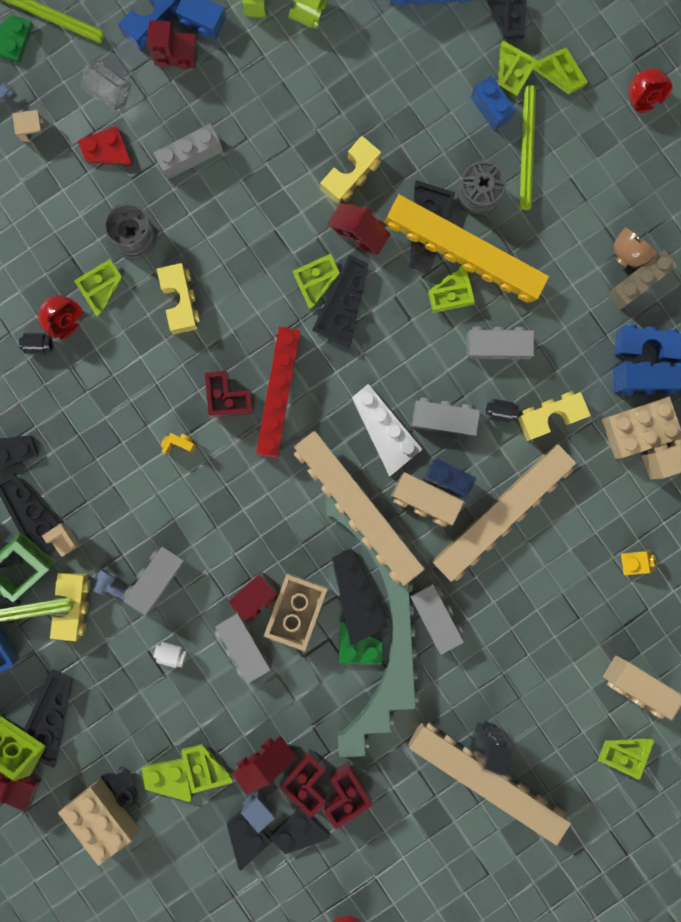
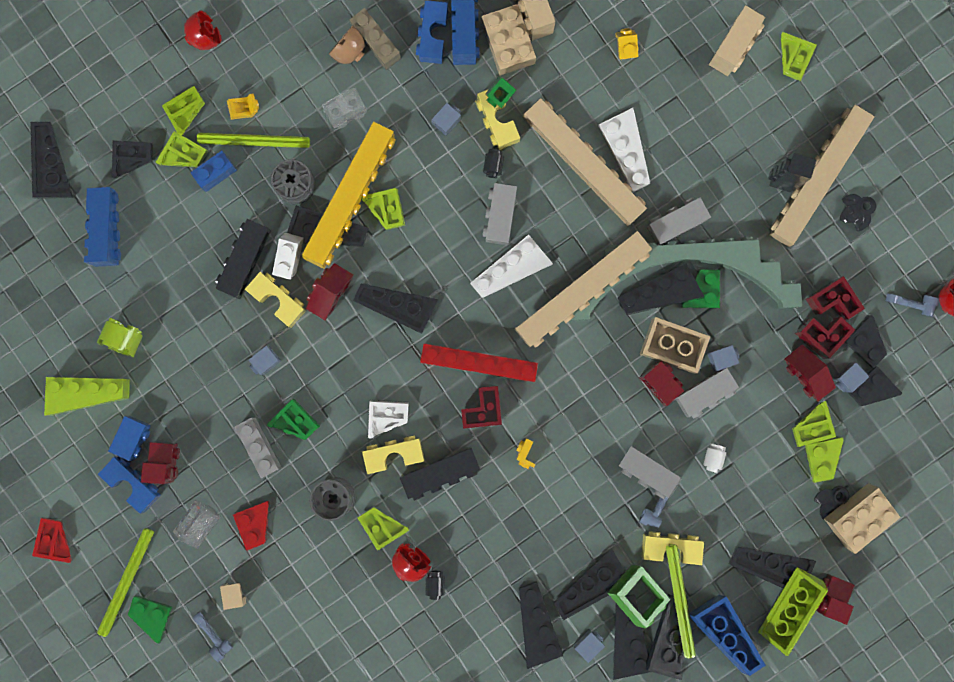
camera: 85 degrees left, 0 degrees up
tan panel [42,523,80,556] -> none
lime wing [292,254,339,309] -> none
tan brick [390,472,464,527] -> none
dark blue brick [423,459,477,498] -> none
light grey brick [467,326,534,359] -> none
none -> black brick [215,219,271,299]
none -> yellow bracket [227,93,259,120]
none -> sand blue brick [249,345,281,375]
none -> green wing [267,399,320,440]
none -> white brick [272,233,304,280]
none -> clear brick [322,87,367,129]
none -> white wing [368,400,409,438]
none -> black brick [400,448,480,501]
none -> sand blue brick [432,103,461,136]
none -> green brick [485,76,516,108]
none -> white wing [599,108,650,193]
none -> sand blue brick [707,345,740,371]
none -> black plate [839,194,876,231]
none -> sand blue brick [885,294,939,317]

